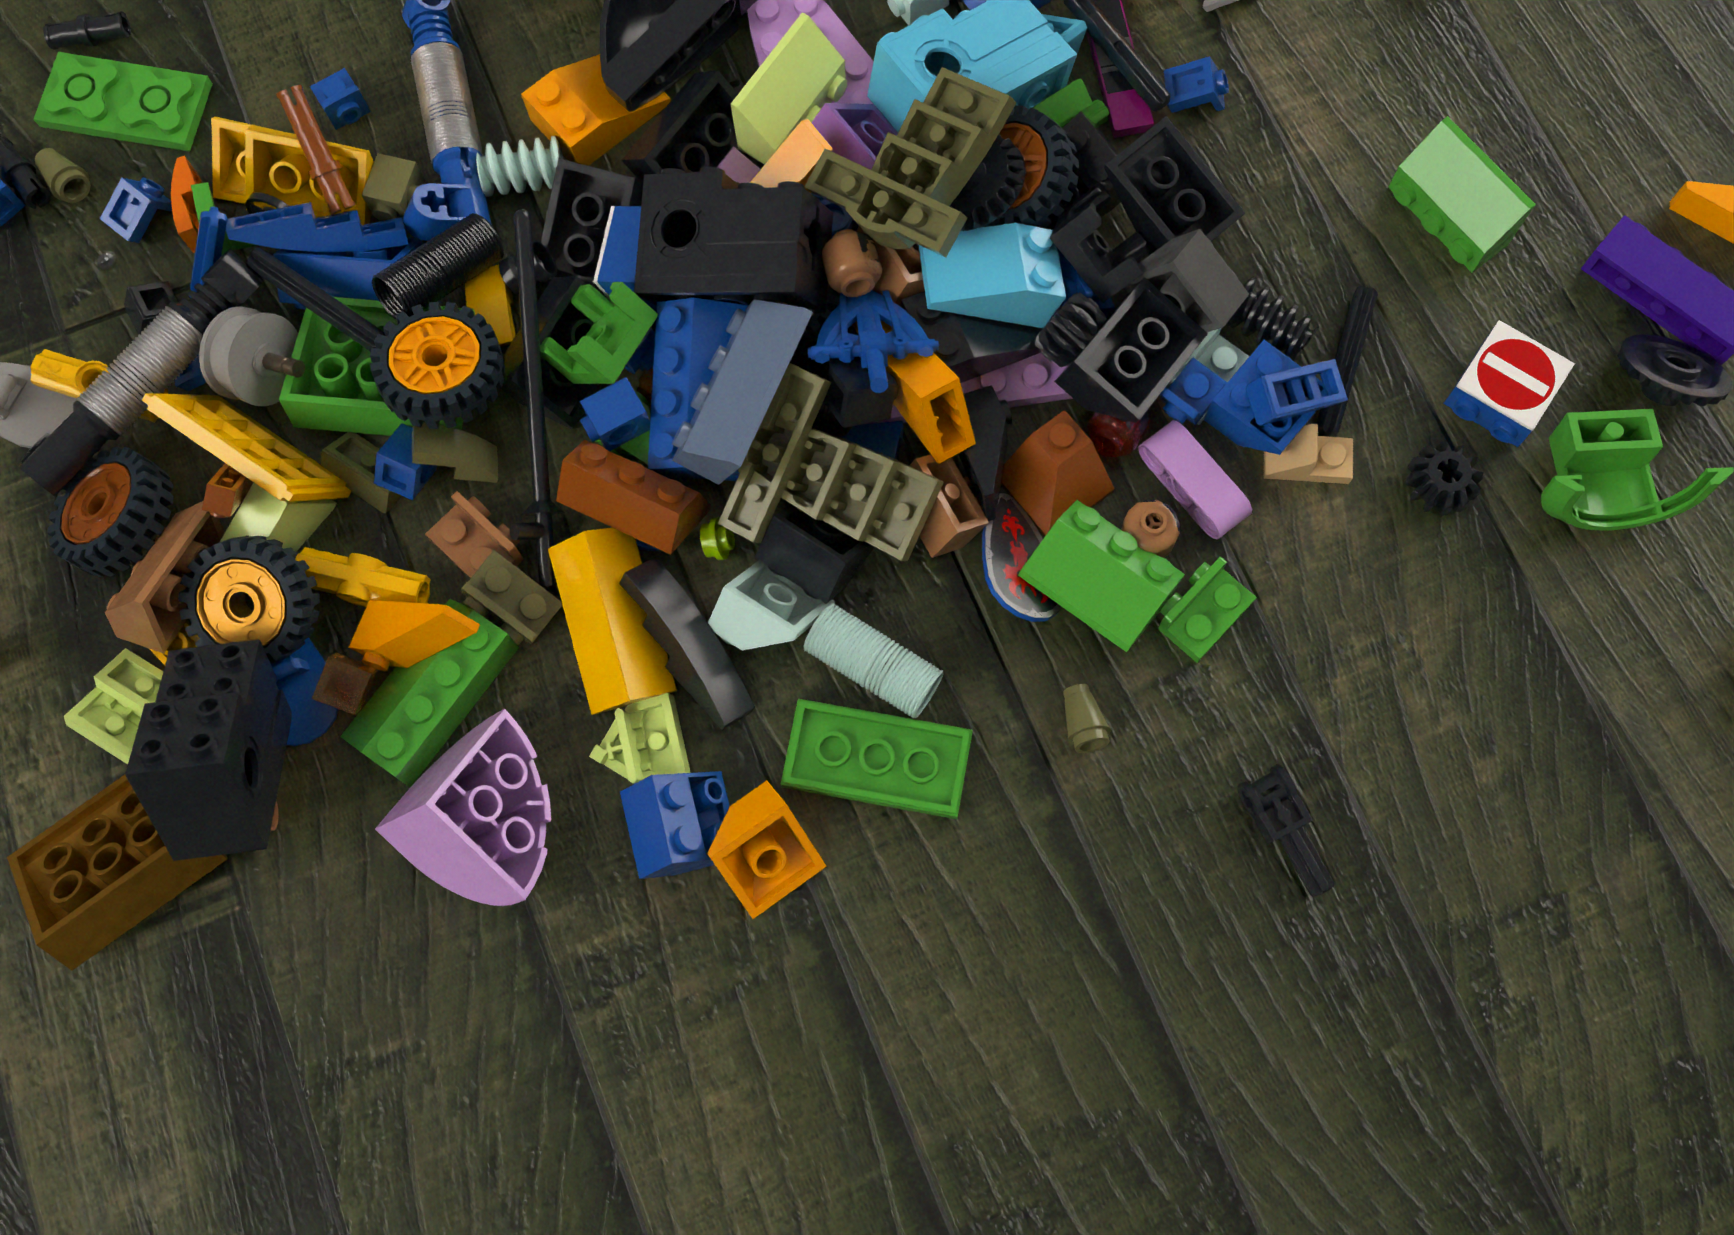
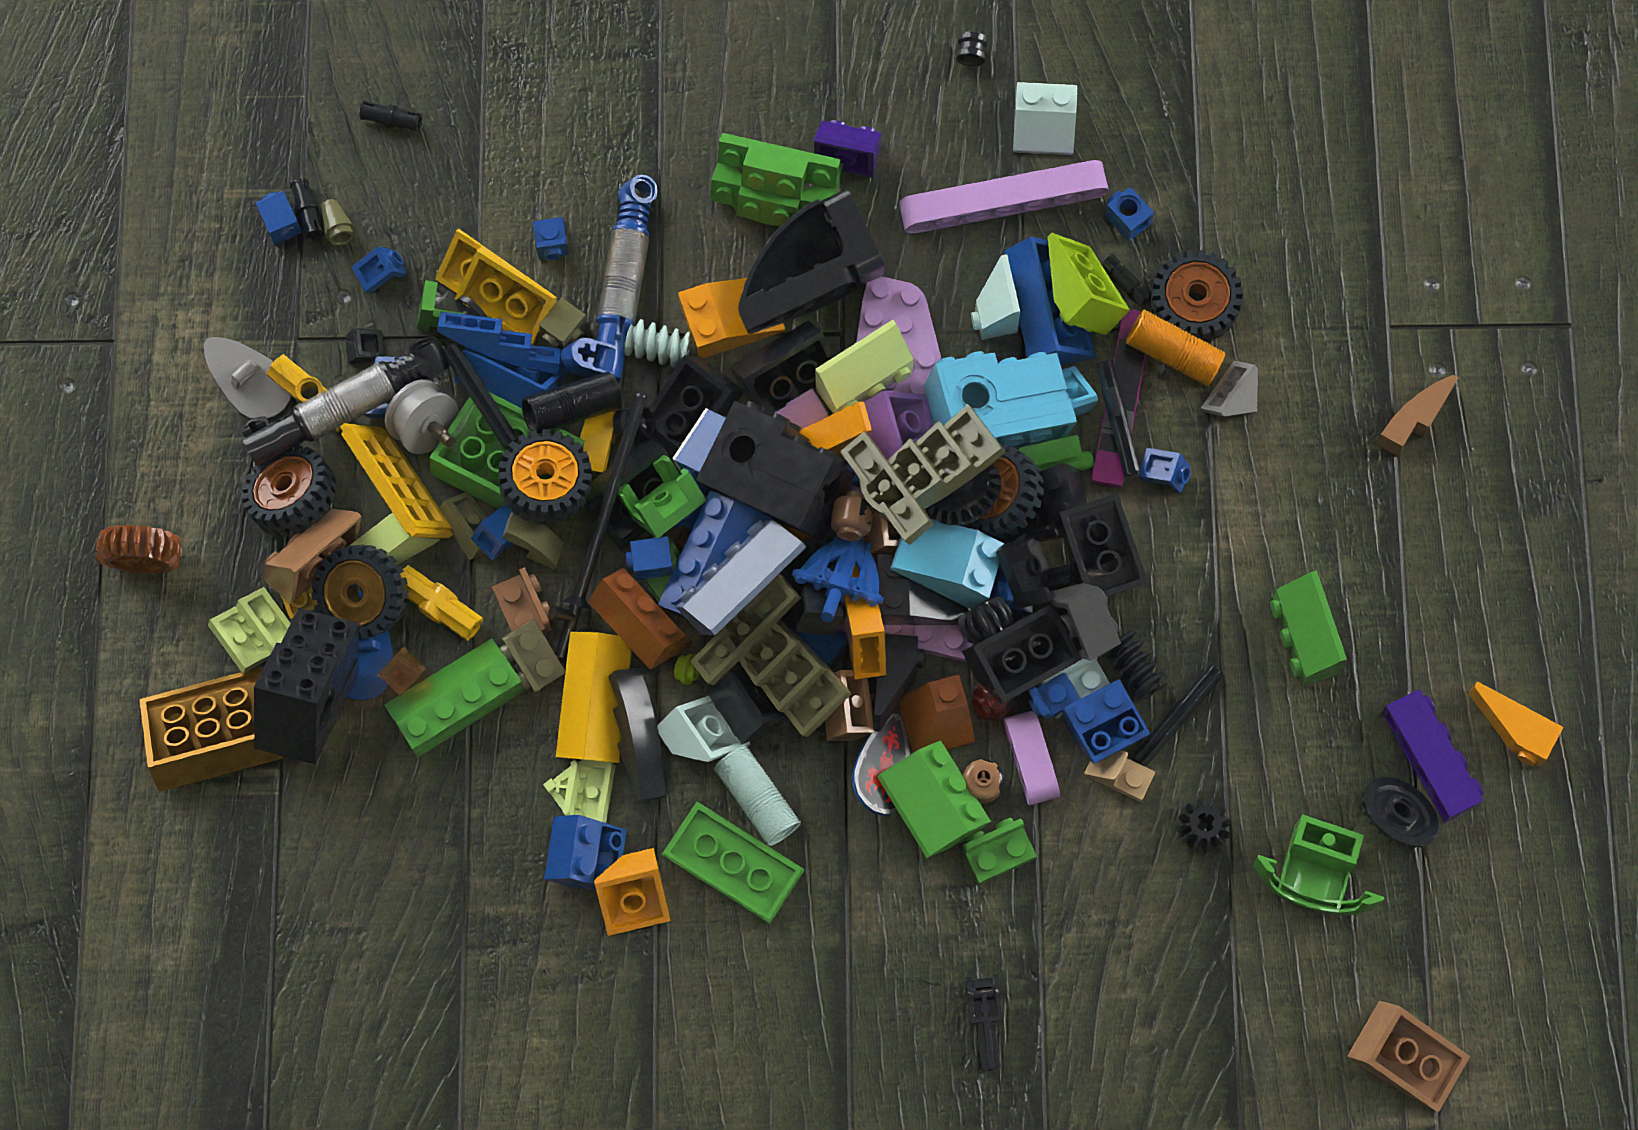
camera: 20 degrees right, 0 degrees up
bright green piece [33,52,213,152] -> none
orange slope [171,155,202,253] -> none
blue axle [190,207,228,292] -> none
dark orange piece [202,463,254,518] -> none
dark orange pin [276,85,356,215] -> none
light orange slope [348,600,480,671] -> none
lavender brick [375,709,551,906] -> none
olive cone [1063,684,1111,753] -> none
blue slope [1246,359,1348,426] -> none
piece [1443,320,1575,447] -> none

